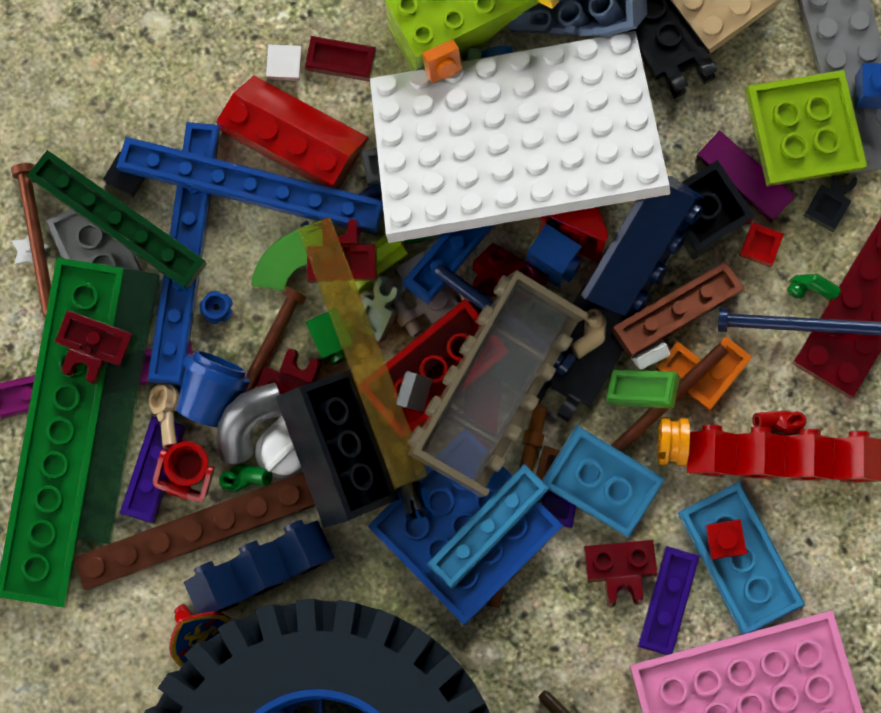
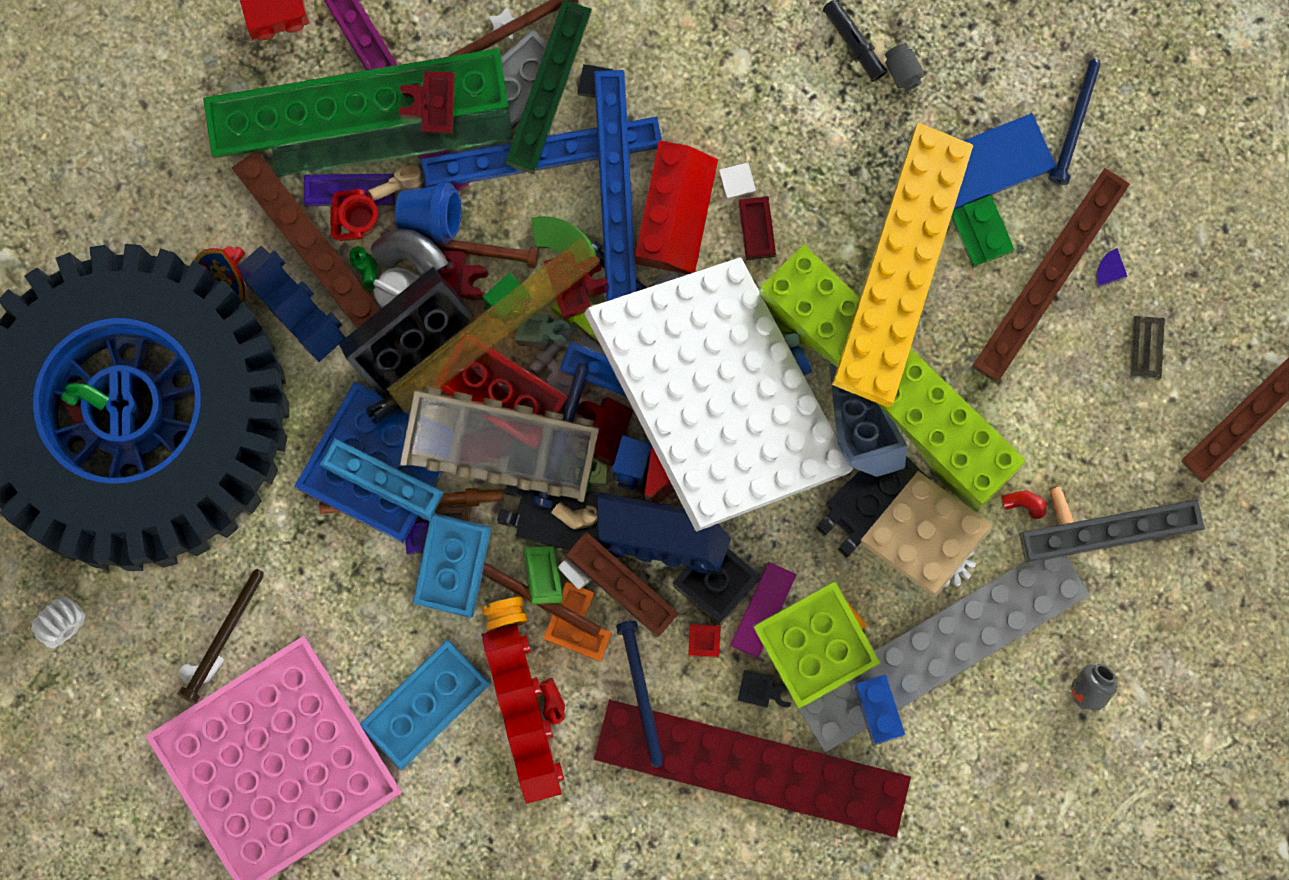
camera: 70 degrees right, 0 degrees up
blue plate [200,291,233,324] -> none
dark grey tile [396,371,433,412] -> none
orange plate [422,39,462,83] -> none
dark red plate [584,540,658,608] -> none
dark purple tile [637,546,700,655] -> none
red plate [705,519,747,560] -> none
green arm [787,274,841,301] -> none

